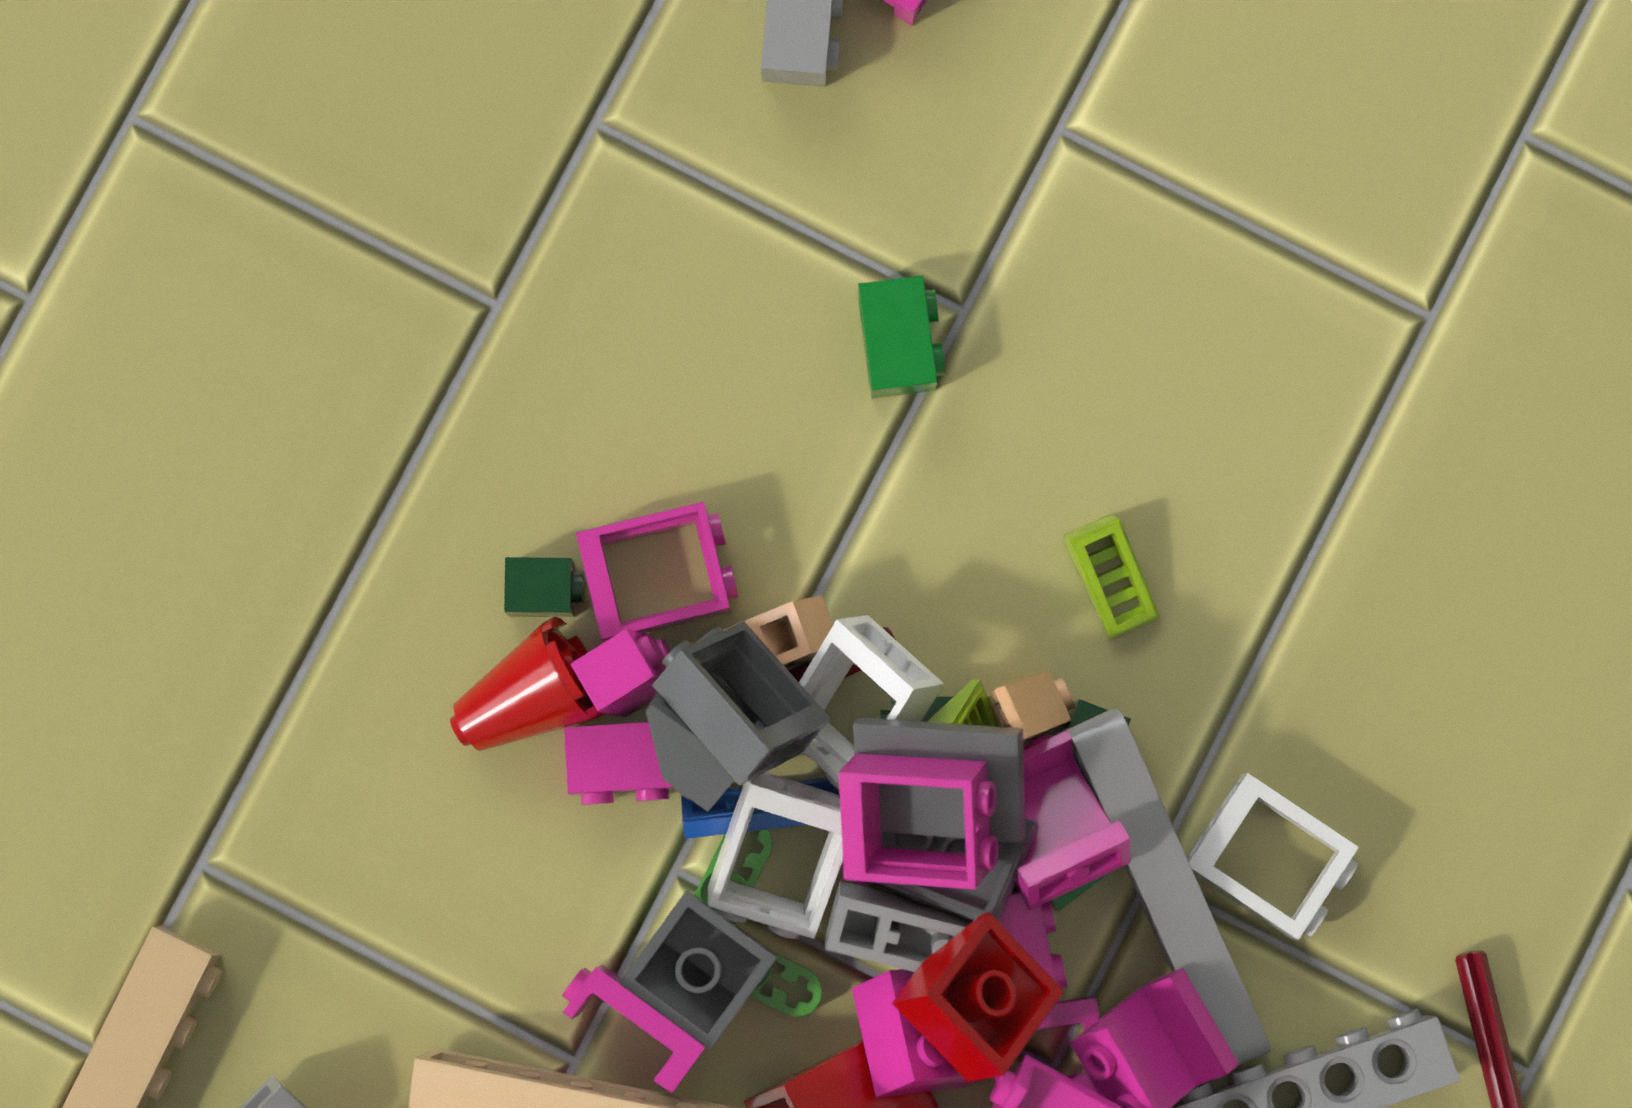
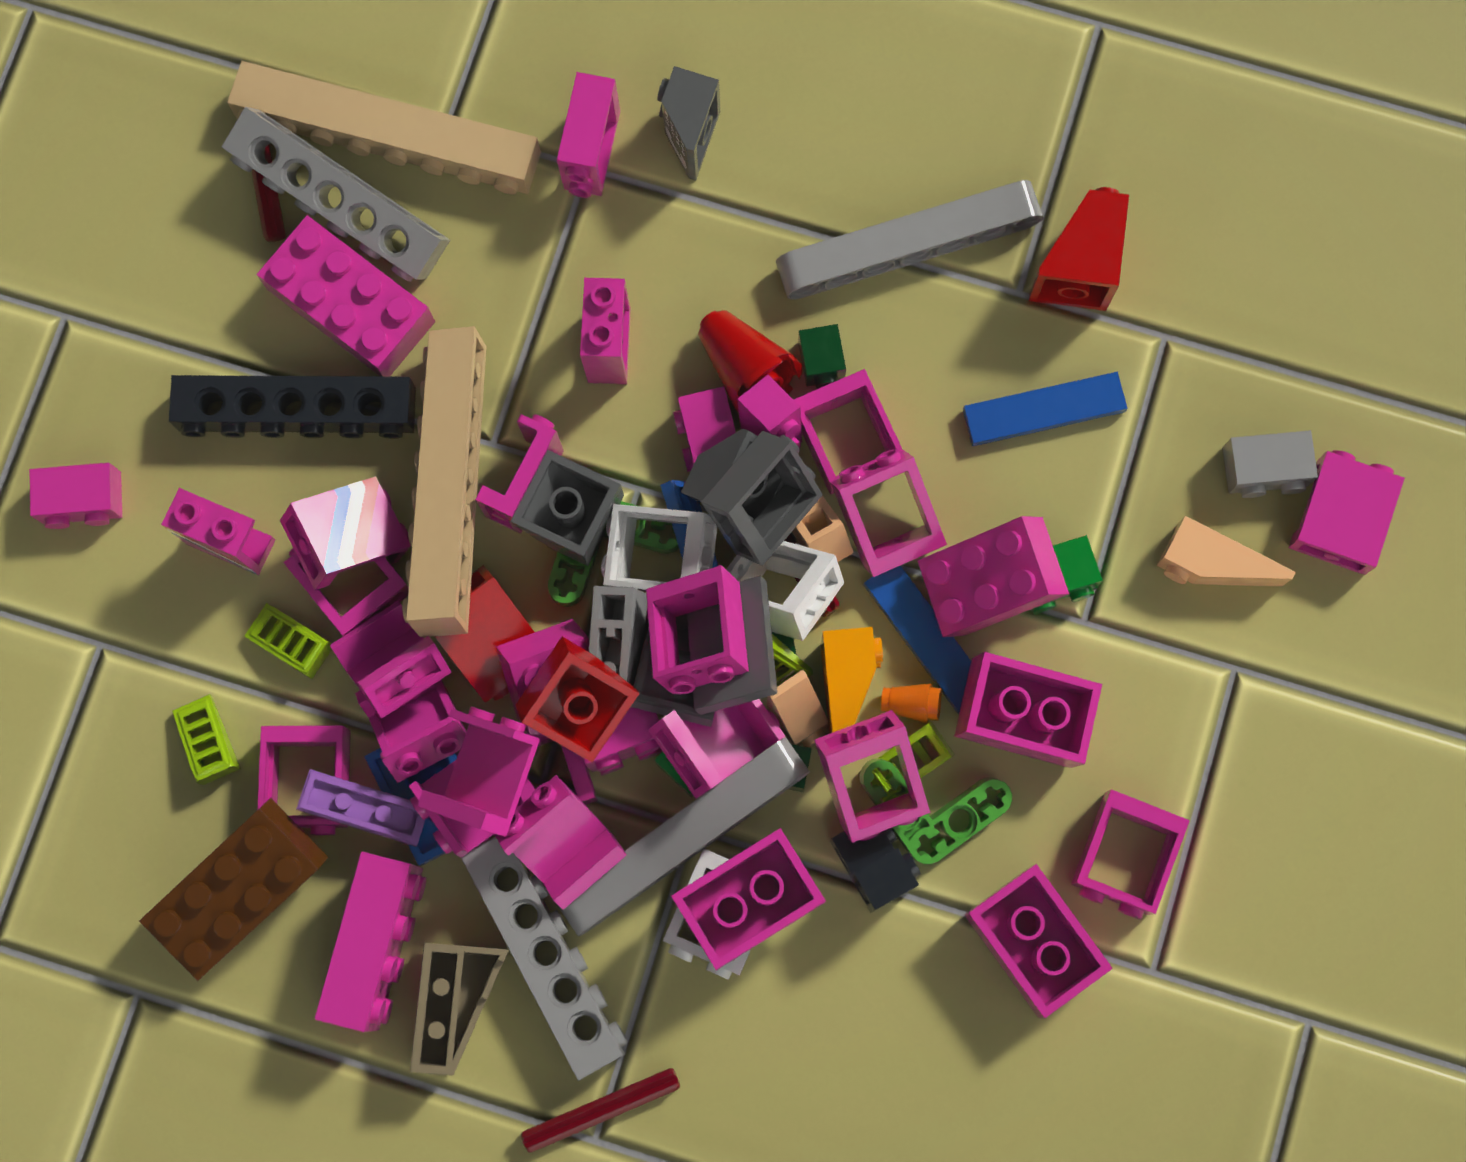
camera: 85 degrees right, 5 degrees down
none -> dark pink window [557,72,620,198]
none -> dark pink window [580,277,631,384]
none -> dark grey slope [657,66,721,180]
none -> dark pink brick [671,828,826,971]
none -> light grey beam [775,180,1044,300]
none -> dark pink window [814,710,930,843]
none -> light orange slope [820,627,883,734]
none -> dark pink window [830,449,947,577]
none -> black brick [830,828,921,913]
none -> bright green beam [860,758,1012,864]
none -> blue tile [863,565,971,715]
none -> orange cone [881,683,942,724]
none -> dark pink brick [917,516,1069,637]
none -> dark pink brick [954,652,1102,768]
none -> blue tile [963,371,1128,447]
none -> dark pink brick [964,864,1113,1019]
none -> red slope [1029,187,1130,311]
none -> dark pink window [1071,789,1190,920]
none -> light nougat slope [1157,516,1296,587]

